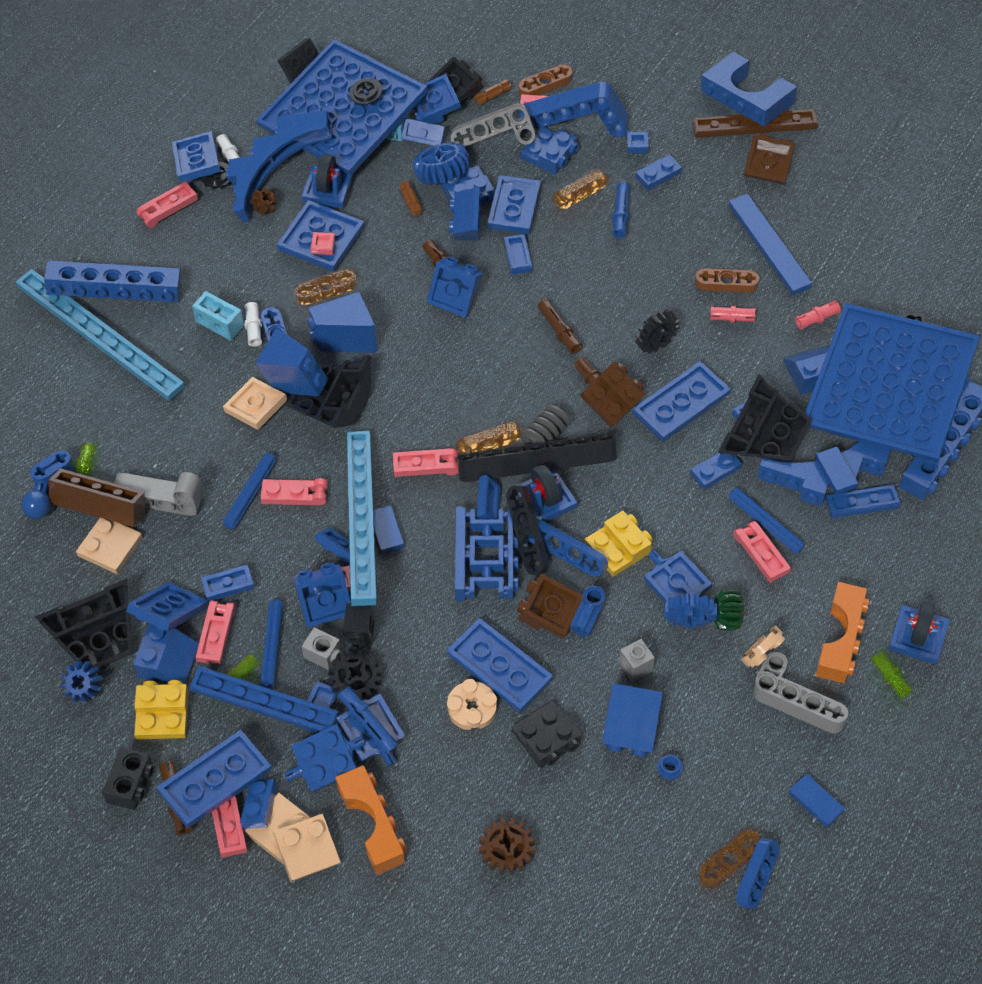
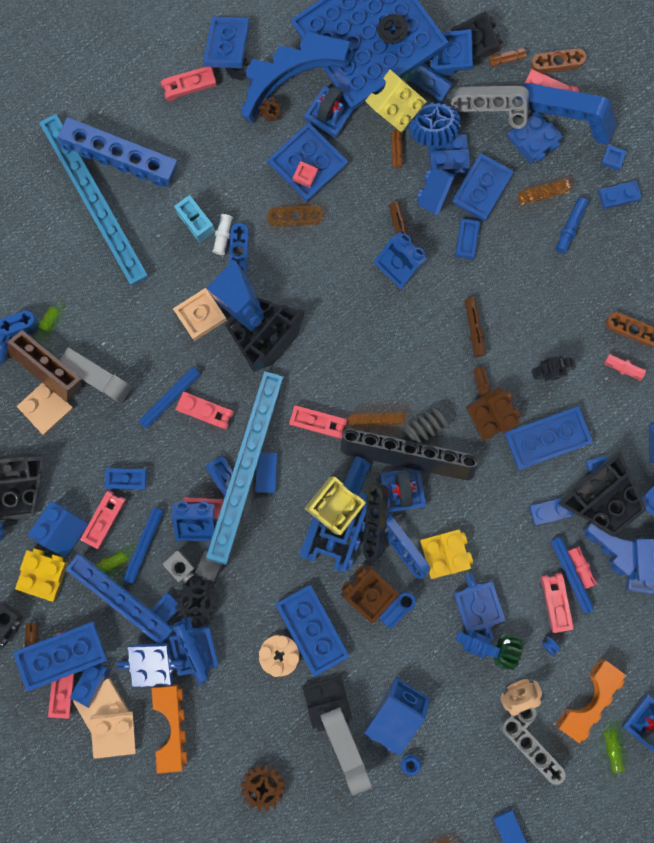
camera: 15 degrees right, 25 degrees up
blue plate [126,582,208,632] -> none
white pin [215,134,240,163] -> none
blue slope [307,292,377,353] -> none
light grey brick [619,639,655,682] -> none
none -> light yellow piece [304,476,366,535]
none -> light grey beam [321,707,372,796]
none -> light yellow piece [366,70,427,132]
none -> blue bush [541,636,561,657]
none -> coral pin [568,546,597,589]

